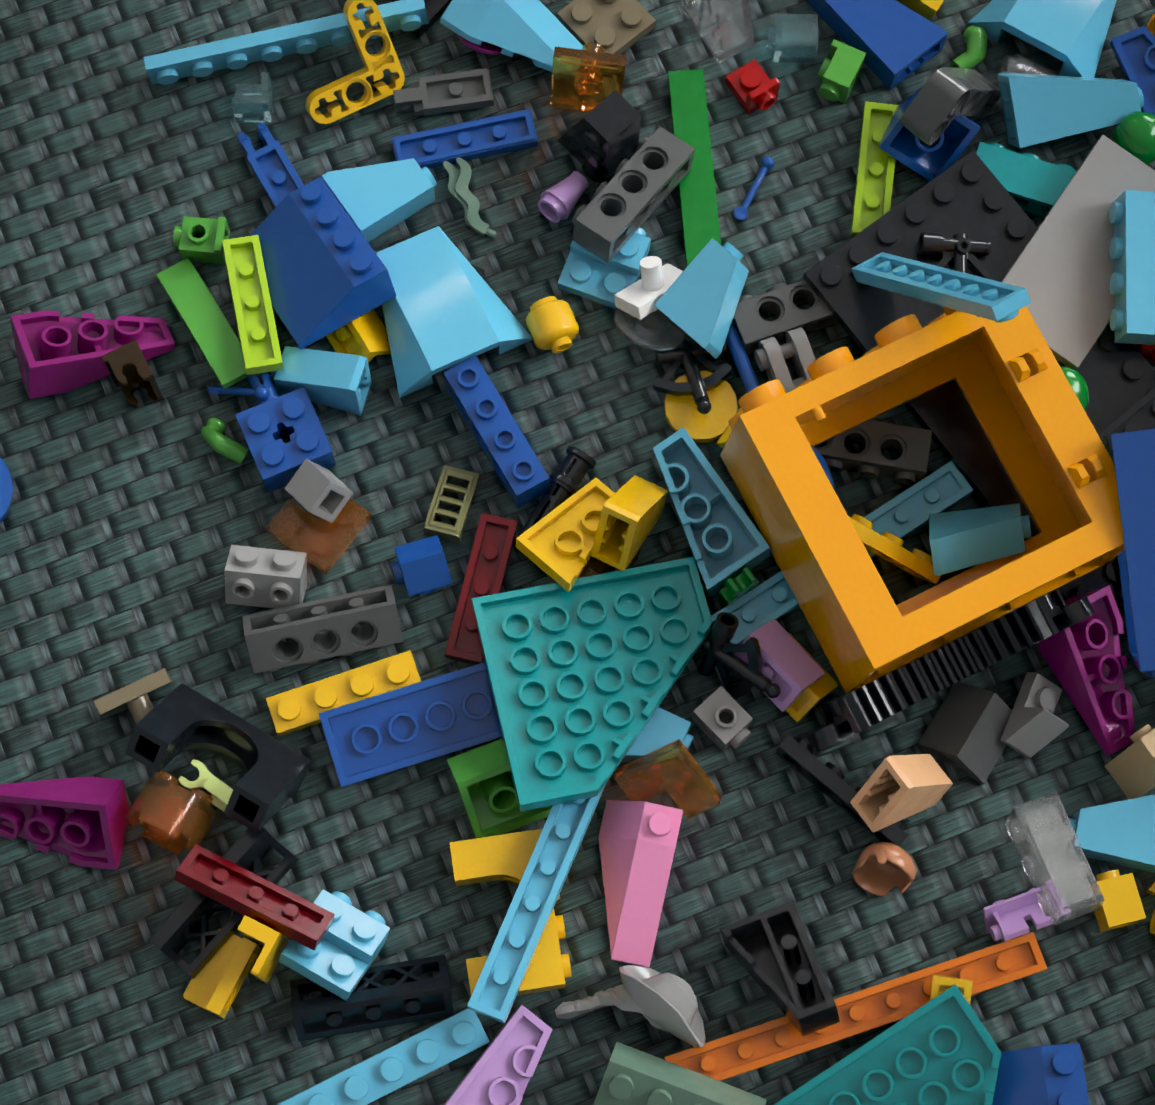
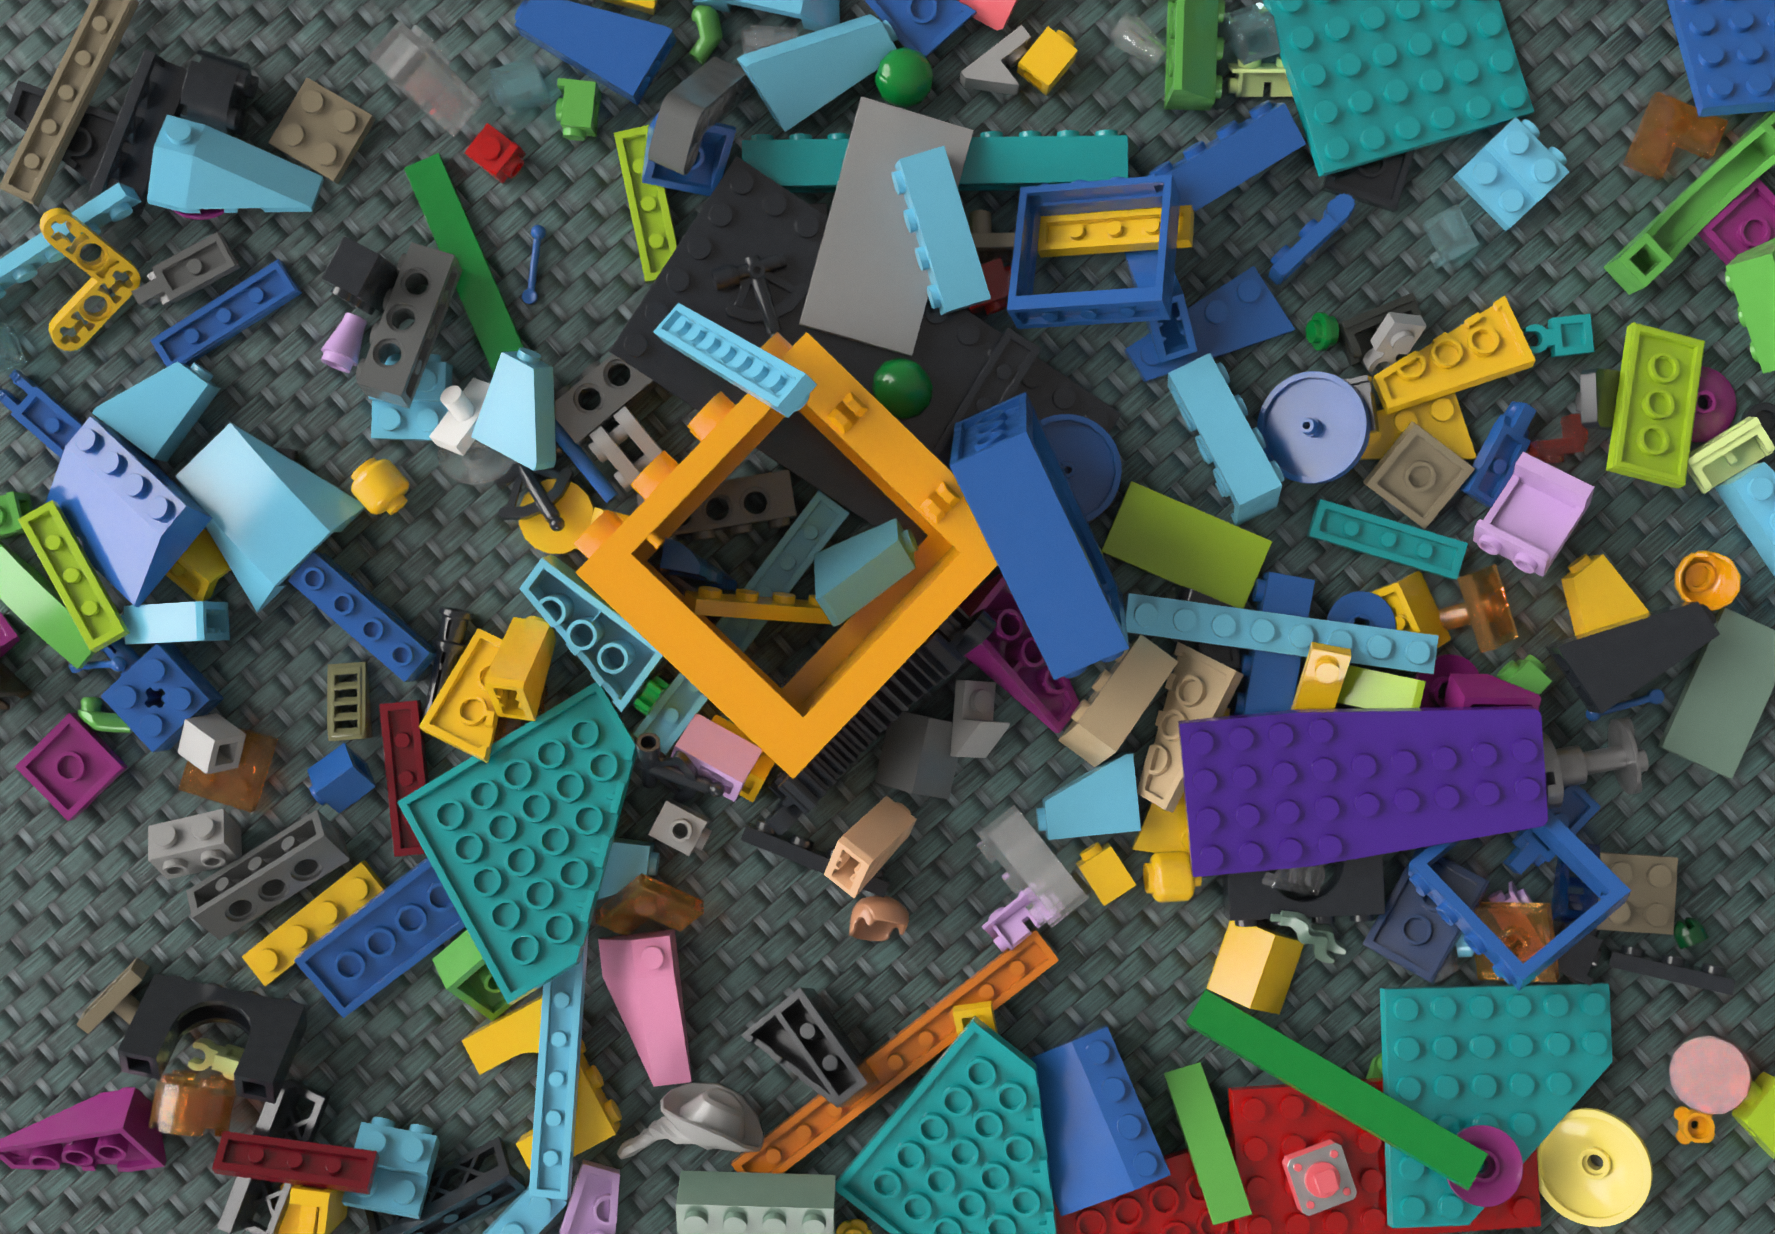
camera: 15 degrees left, 15 degrees up
sand green hair [443,157,496,238] -> none
clear orange tile [550,43,627,112] -> none
none -> magenta plate [15,712,128,821]

